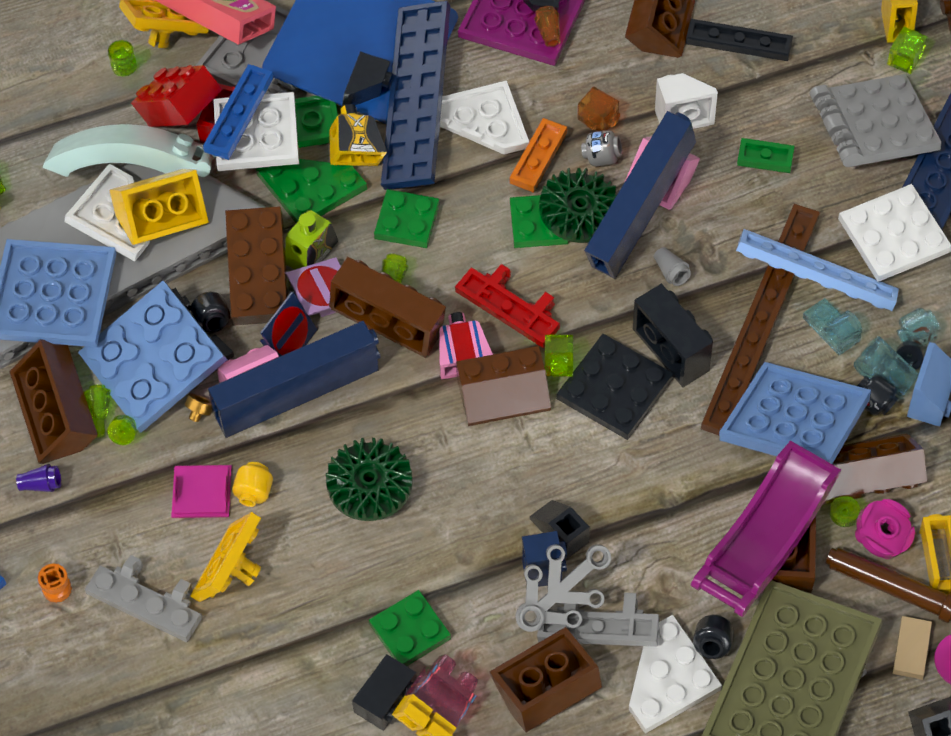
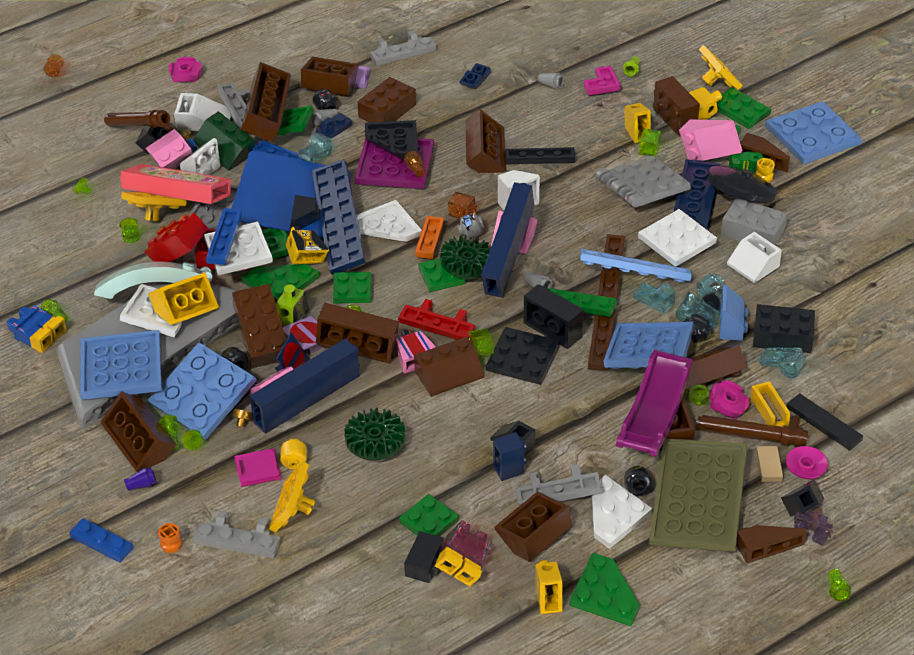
camera: 15 degrees left, 15 degrees down
light grey plant [515,544,611,632] -> none
green plate [737,138,795,173] -> none
none -> green plate [548,288,618,317]

